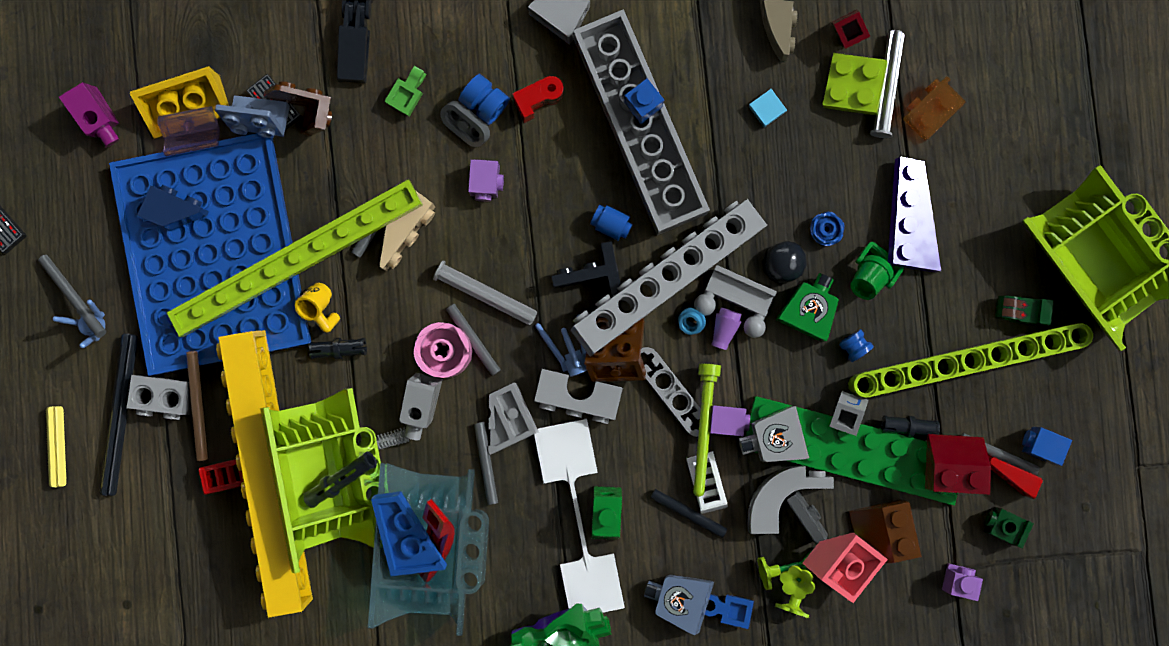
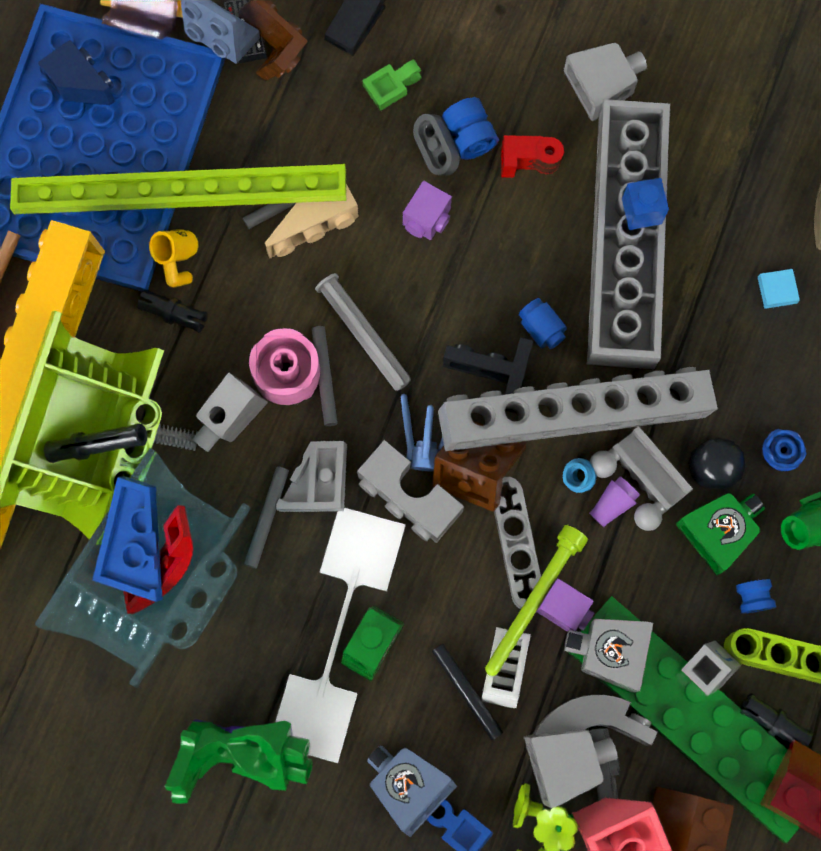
camera: 25 degrees right, 10 degrees down
none -> light grey torso [524,729,617,808]

